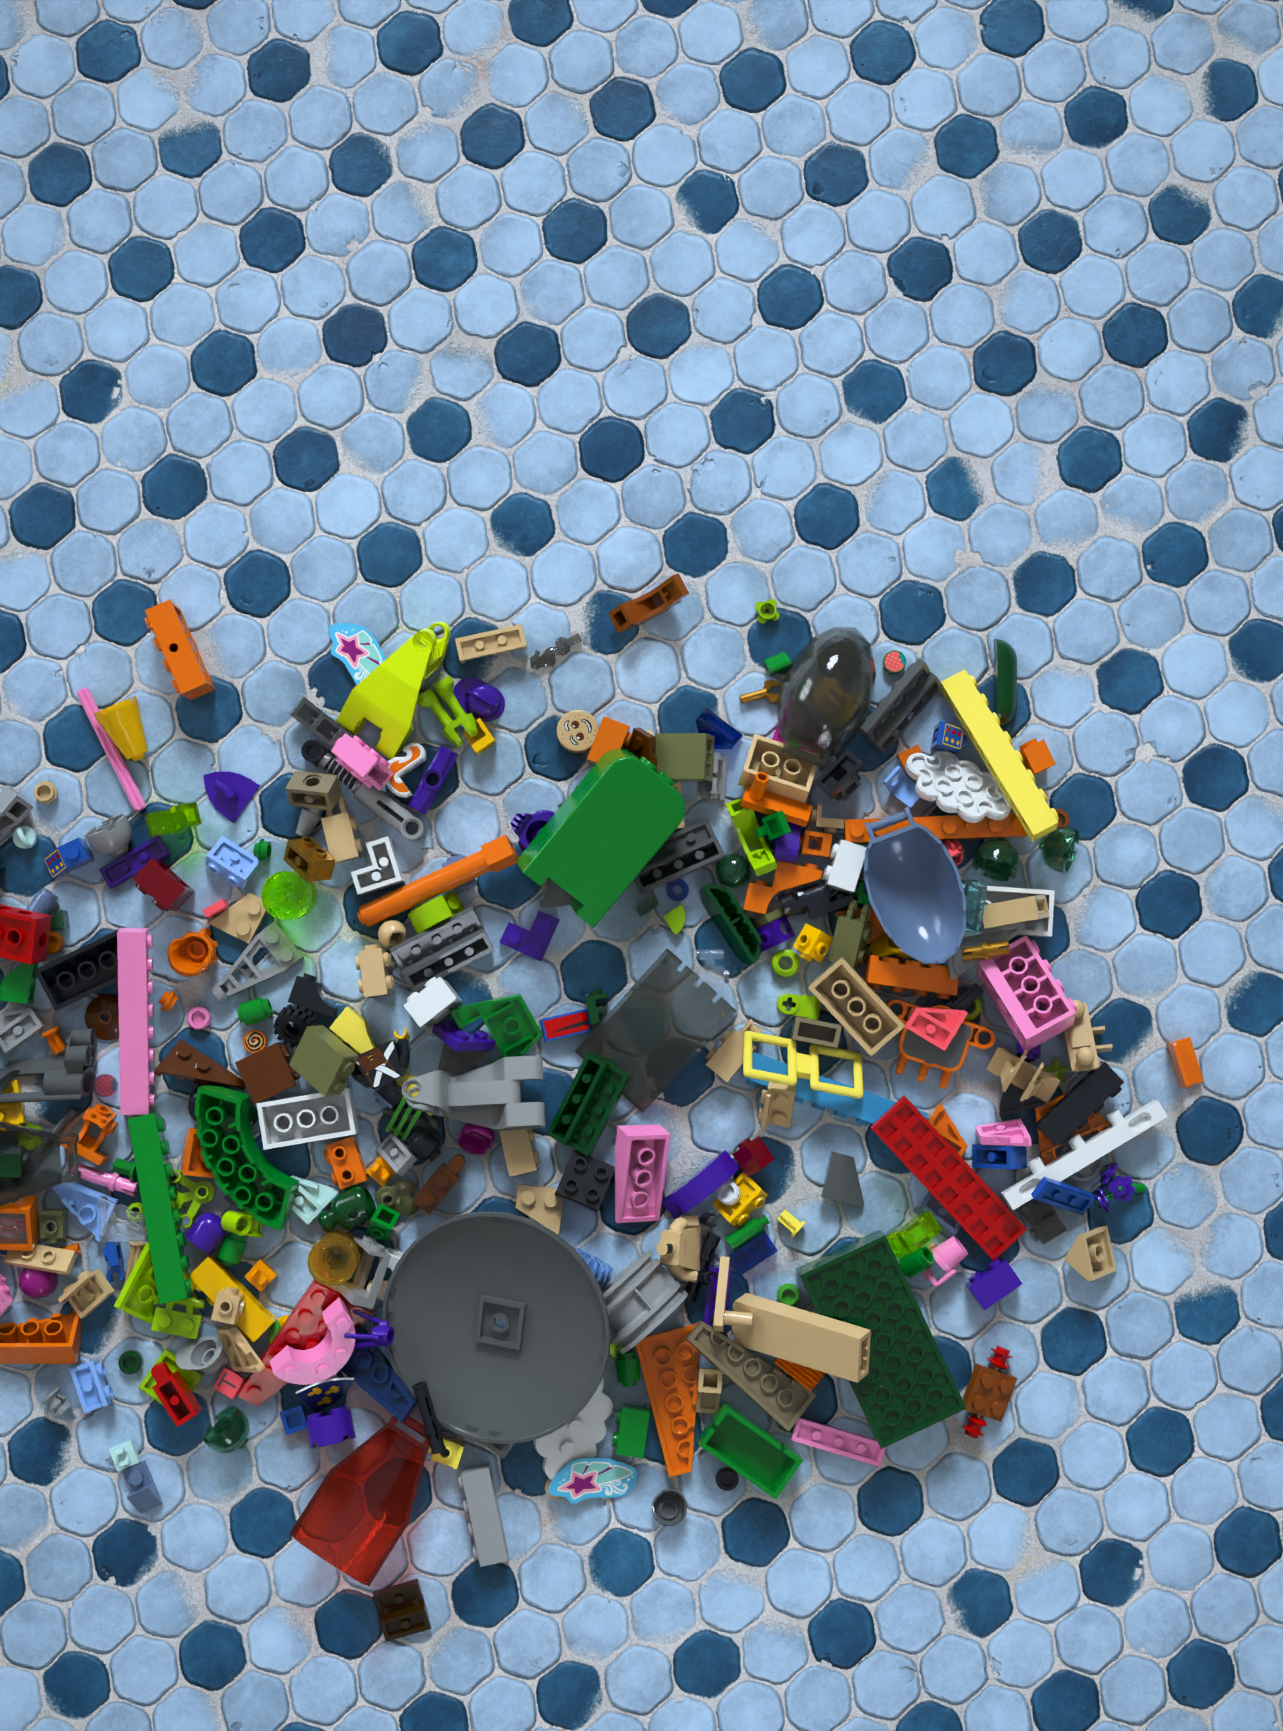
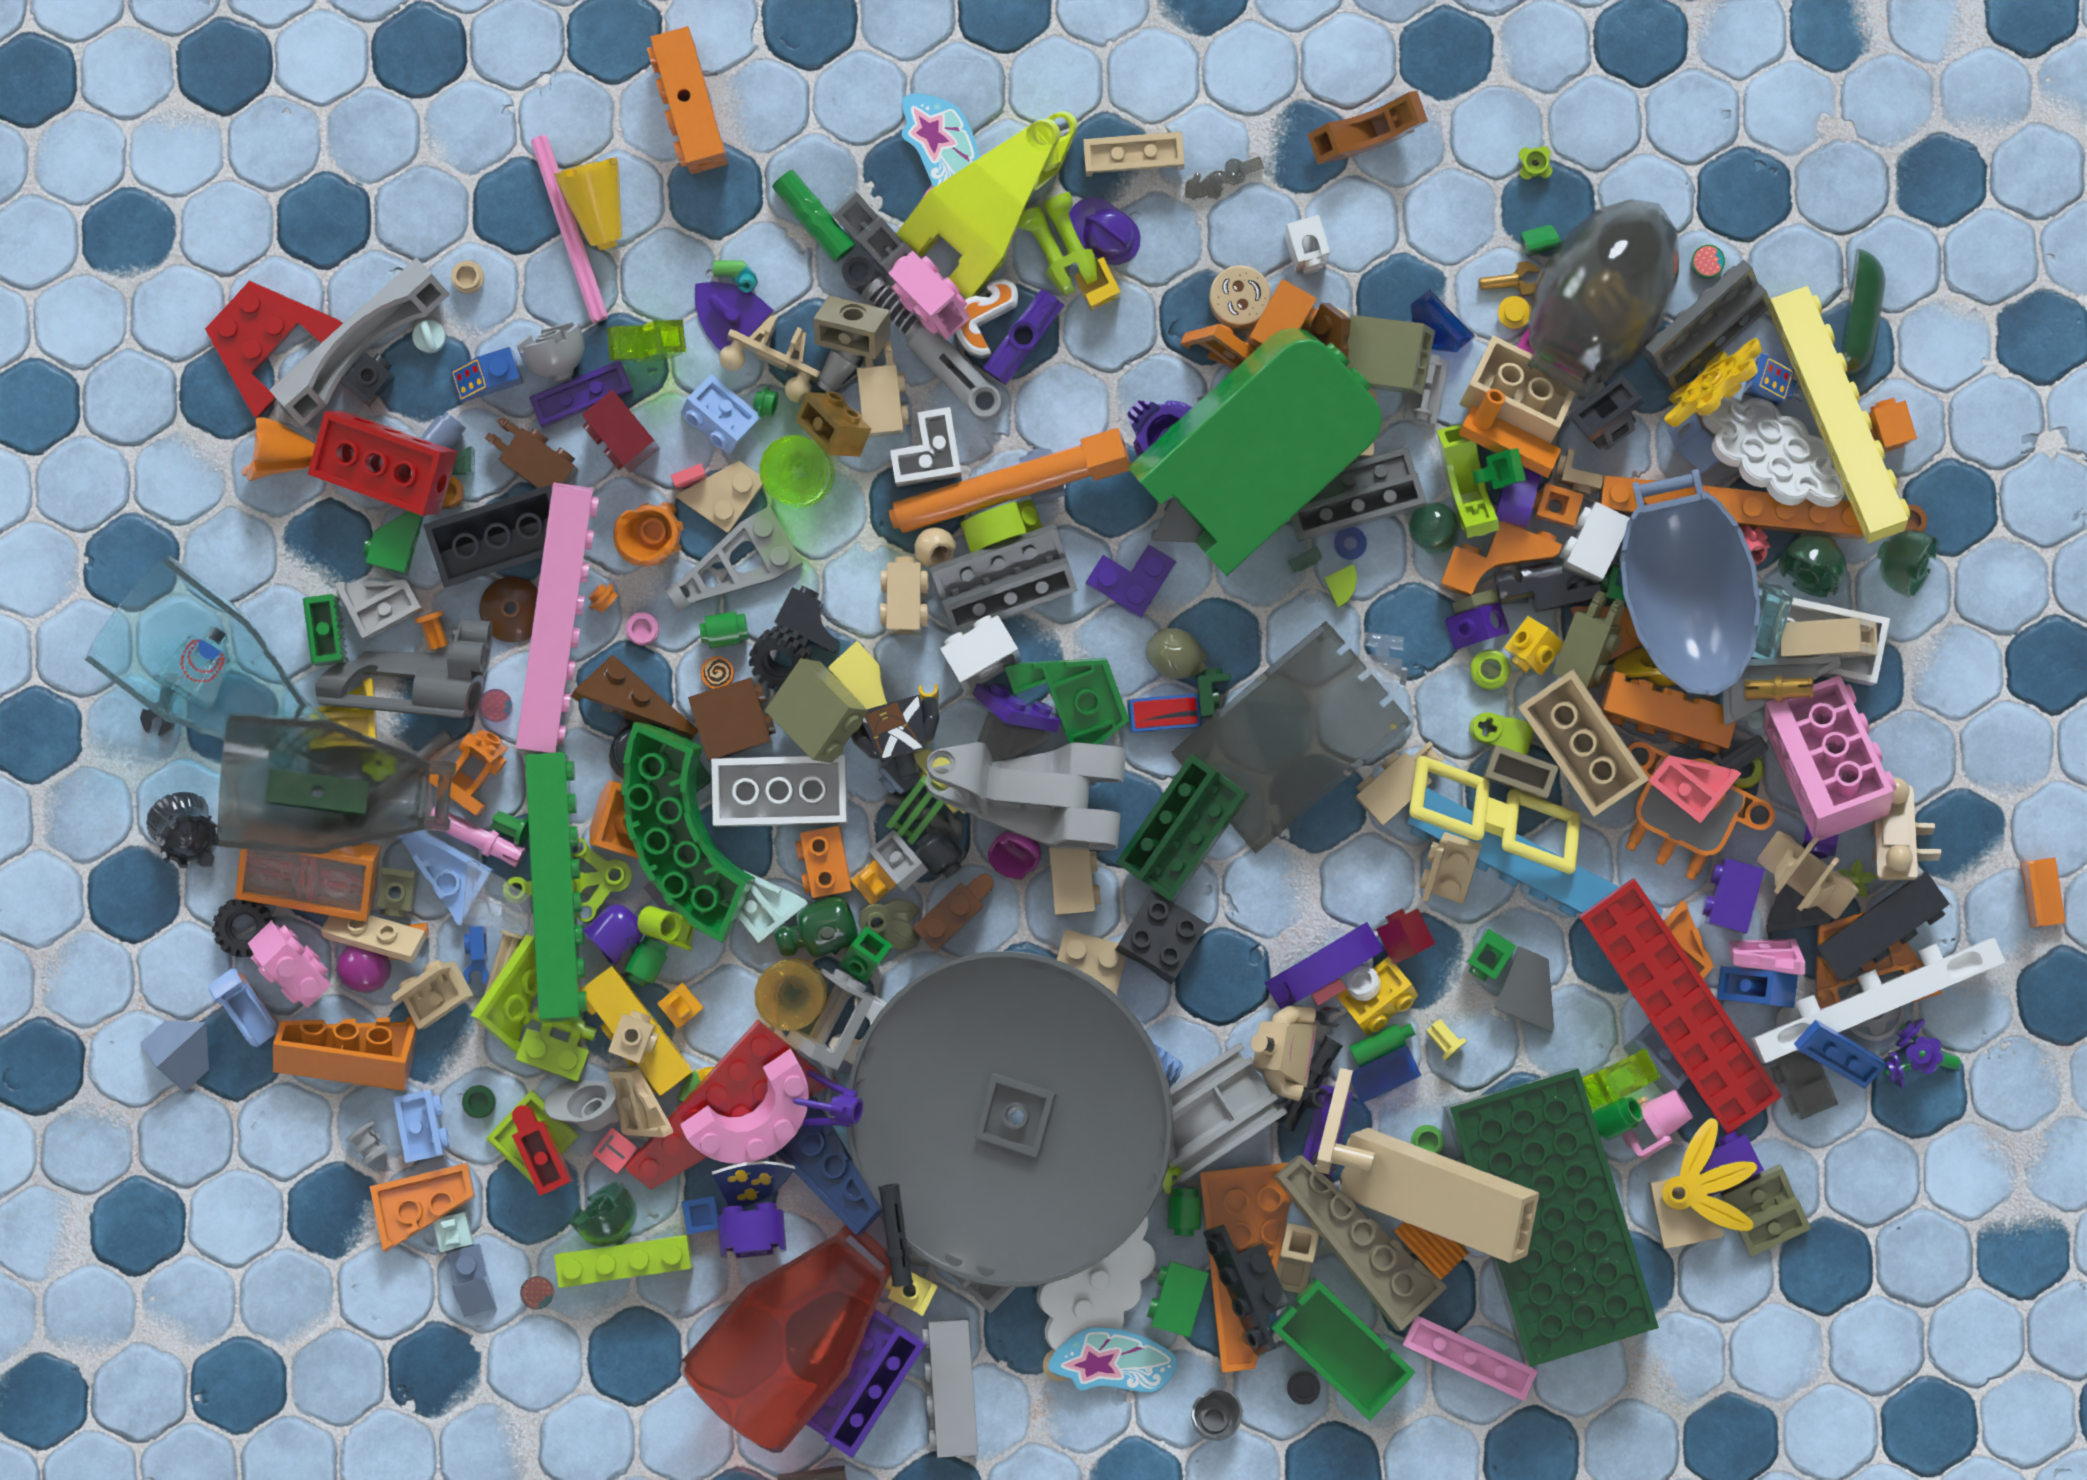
camera: 15 degrees right, 0 degrees up
bright pink slope [615,1124,671,1223] -> none
dark green brick [700,884,762,966] -> none
dark orange plate [962,1345,1017,1439] -> none
tan slope [1064,1225,1117,1281] -> none
none -> orange wing [370,1163,476,1252]
none -> reddish brown hinge [484,416,579,488]
none -> clear smoke tile [520,1276,555,1310]
none -> lime arch [554,1234,694,1288]
none -> arm [713,260,758,293]
none -> tan piece [719,315,820,403]
none -> green axle [772,169,855,263]
none -> dark purple brick [799,1307,927,1458]
none -> olive hair [1146,628,1207,679]
none -> orange wing [1180,324,1257,370]
none -> black bracket [1203,1224,1290,1355]
none -> white brick [1284,215,1330,274]
none -> coral tile [1311,978,1347,1006]
none -> green brick [1465,928,1517,982]
none -> yellow plate [1498,296,1531,329]
none -> tan slope [1648,1178,1724,1249]
none -> yellow plant [1662,1118,1757,1231]
none -> yellow plate [1664,338,1762,427]
none -> dark purple brick [1701,858,1765,934]
none -> olive slope [1720,1164,1811,1257]

